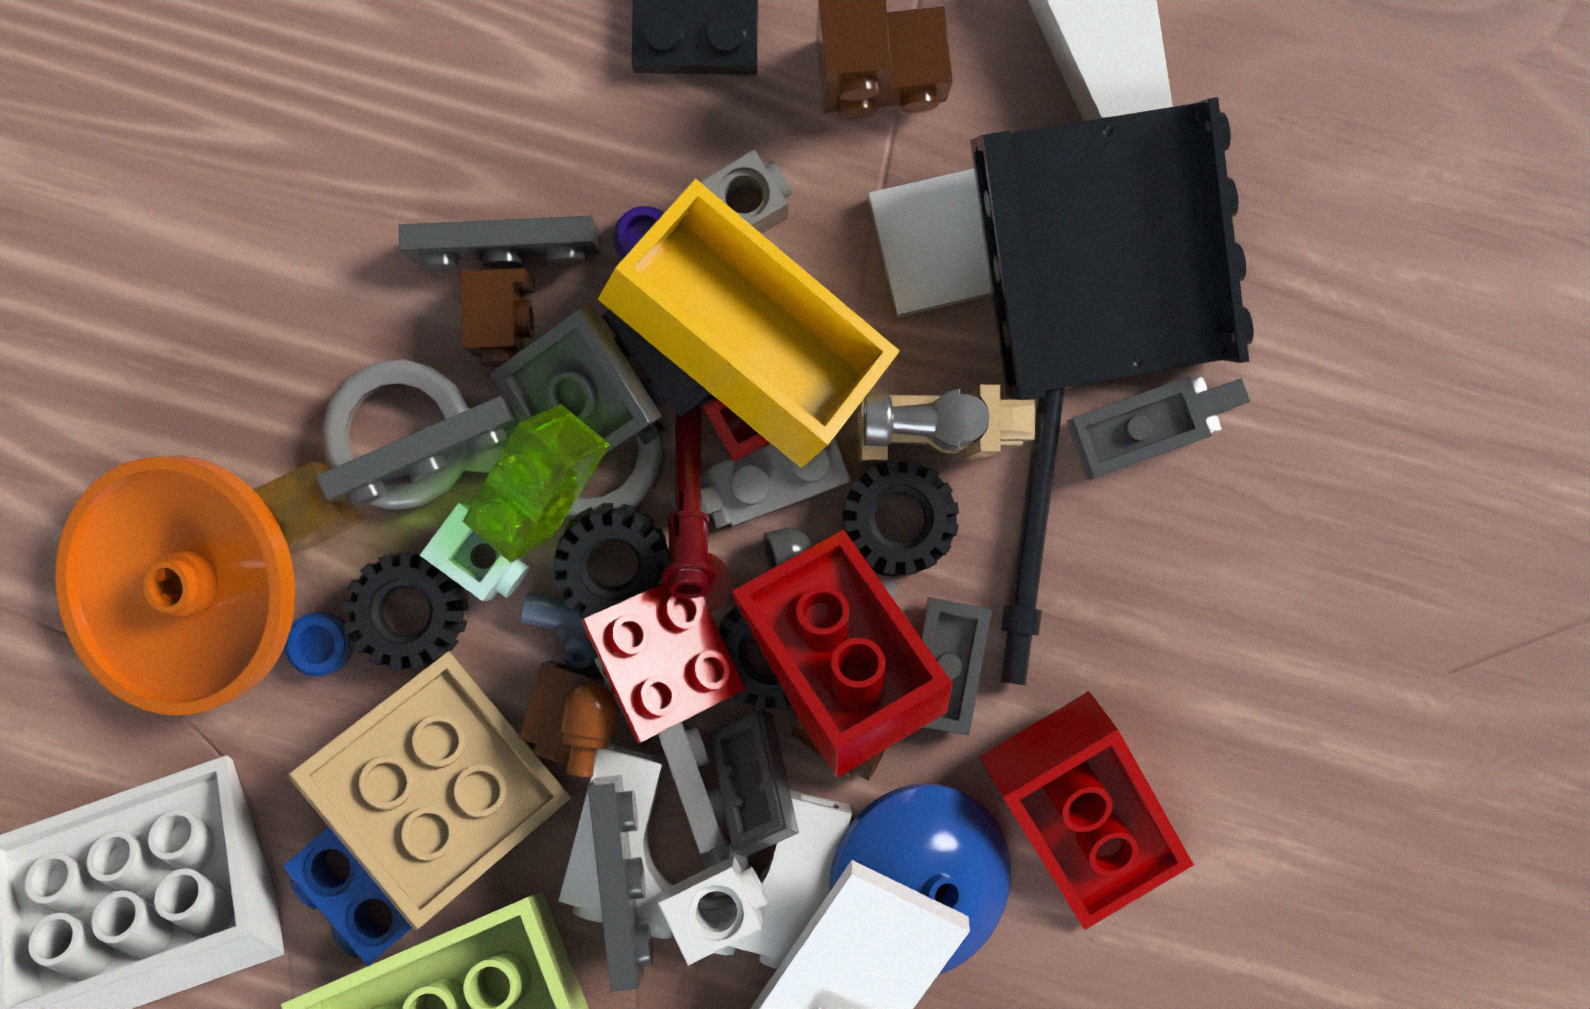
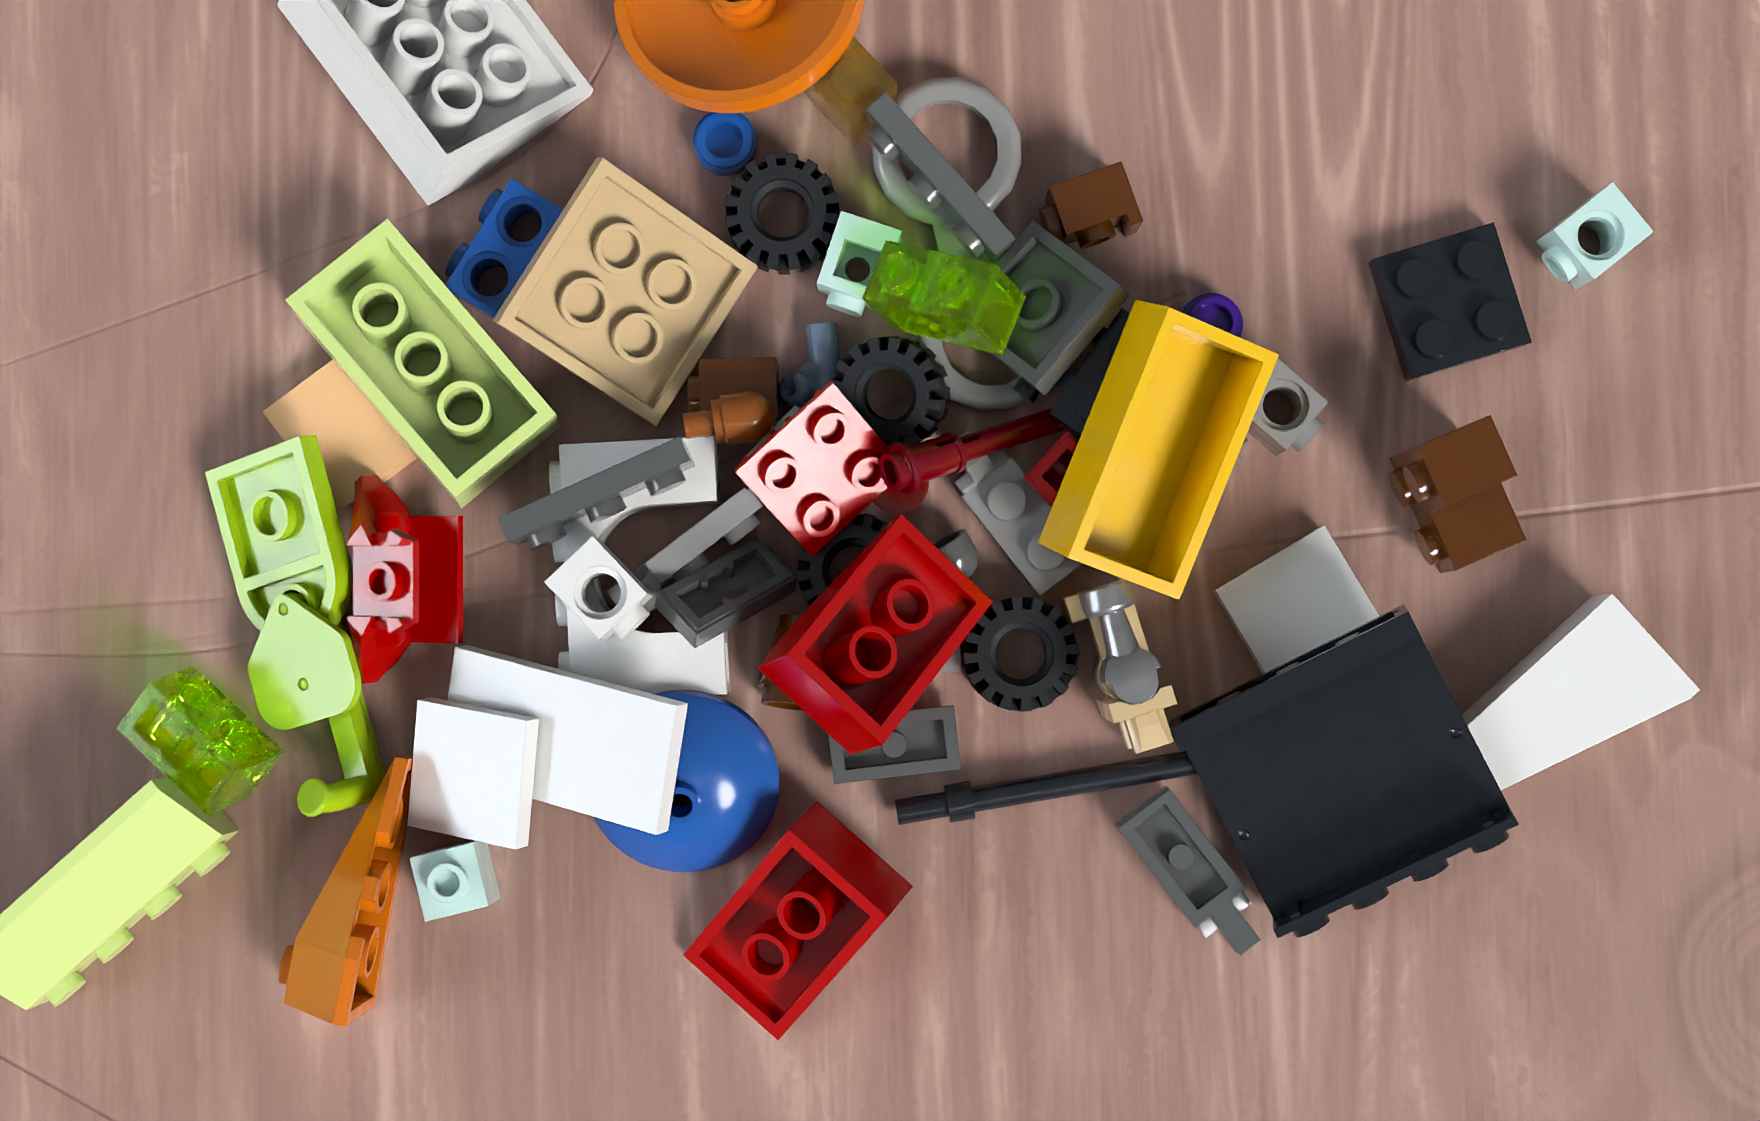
camera: 75 degrees right, 0 degrees up
dark grey plate [398,215,600,271] -> none

